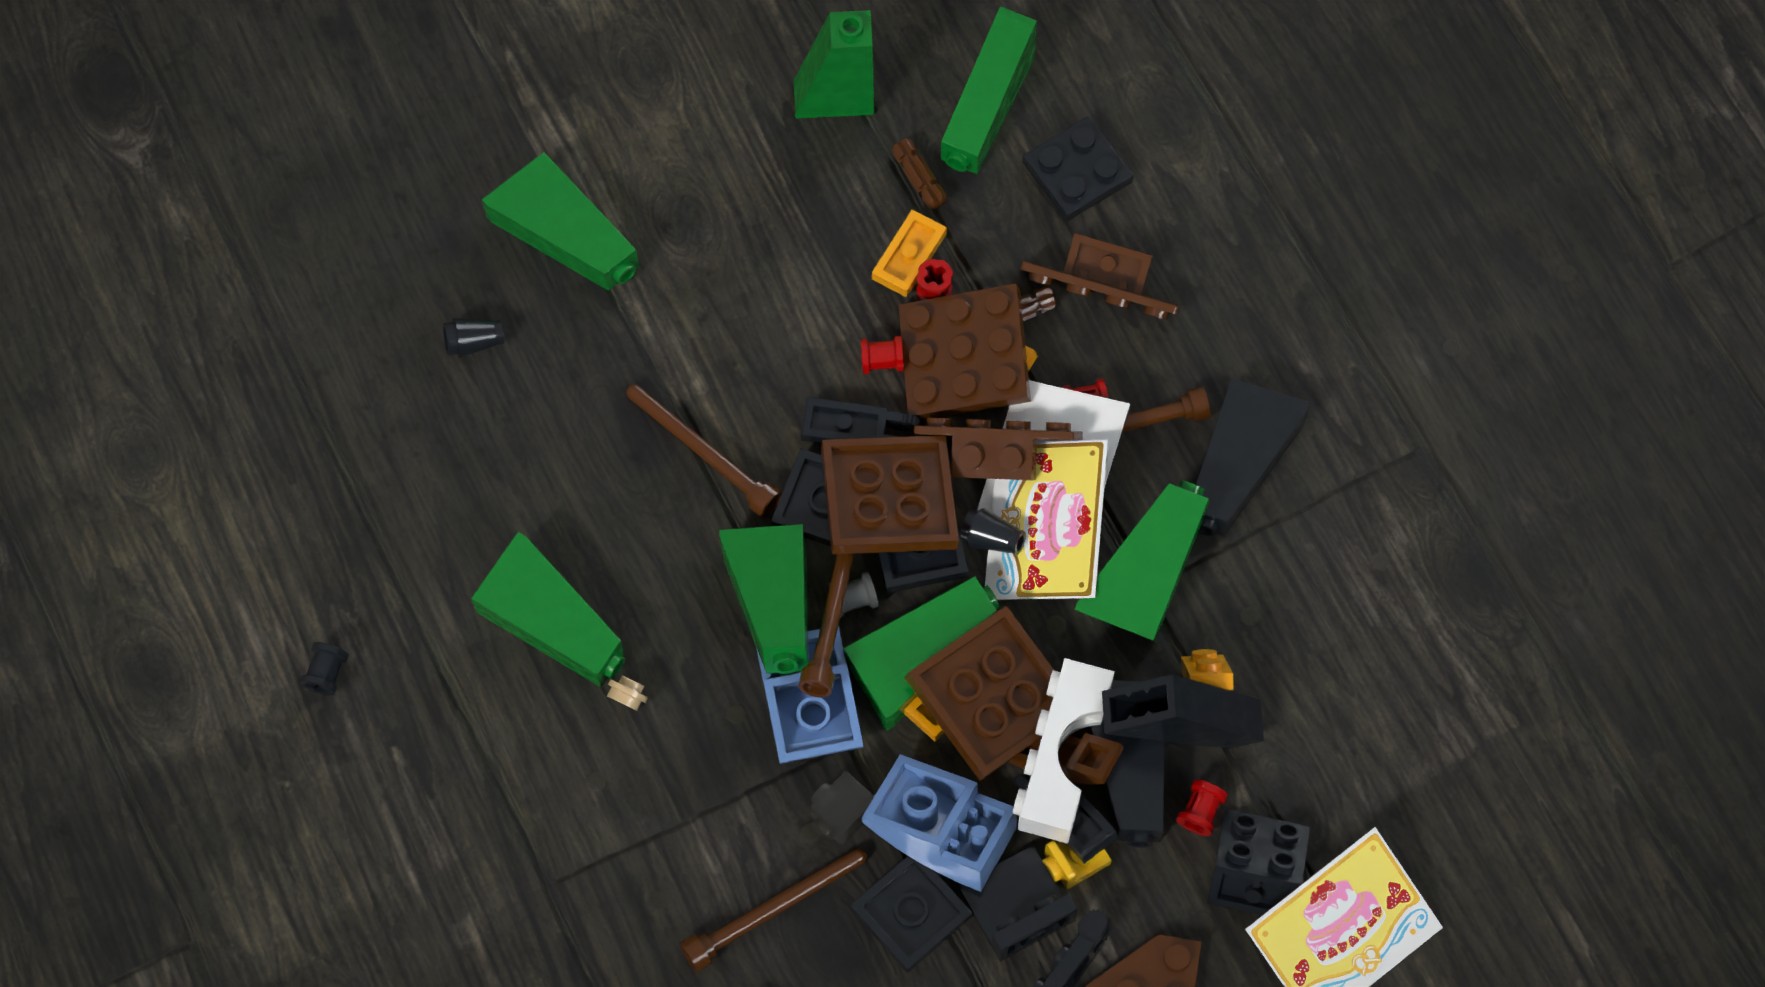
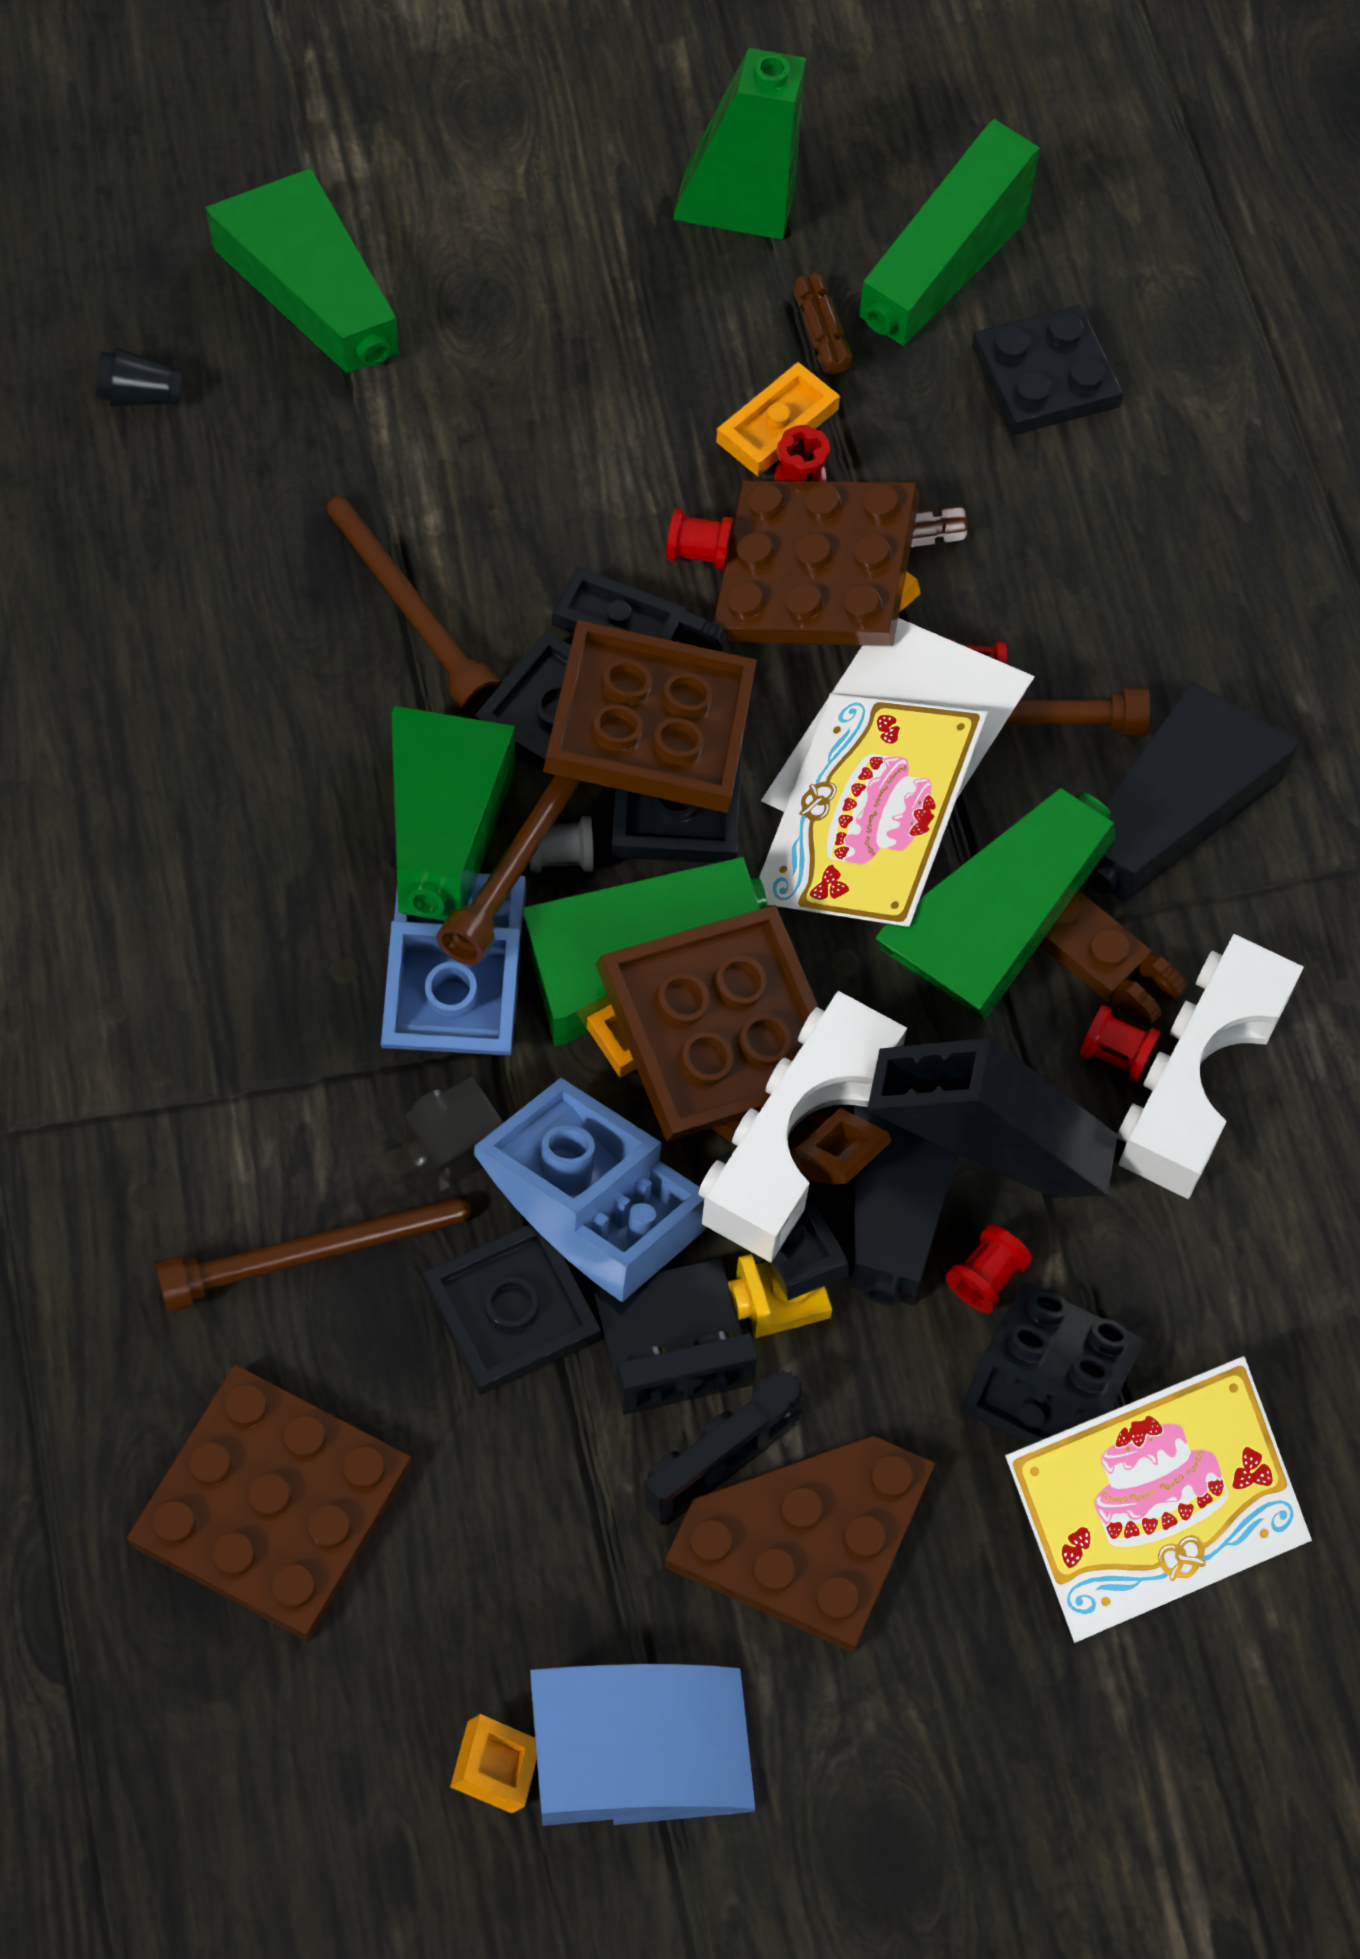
camera: 10 degrees right, 5 degrees down
green slope [471,532,625,687] -> none
tan plate [607,675,648,711] -> none
reddish brown bracket [914,418,1083,480] -> none
black cone [961,508,1026,555] -> none
reddish brown bracket [1020,233,1180,319] -> none
light orange plate [1181,649,1233,690] -> none
none -> reddish brown hinge [1040,890,1187,1026]
none -> red bush [1078,1005,1161,1084]
none -> white arch [1117,934,1304,1199]

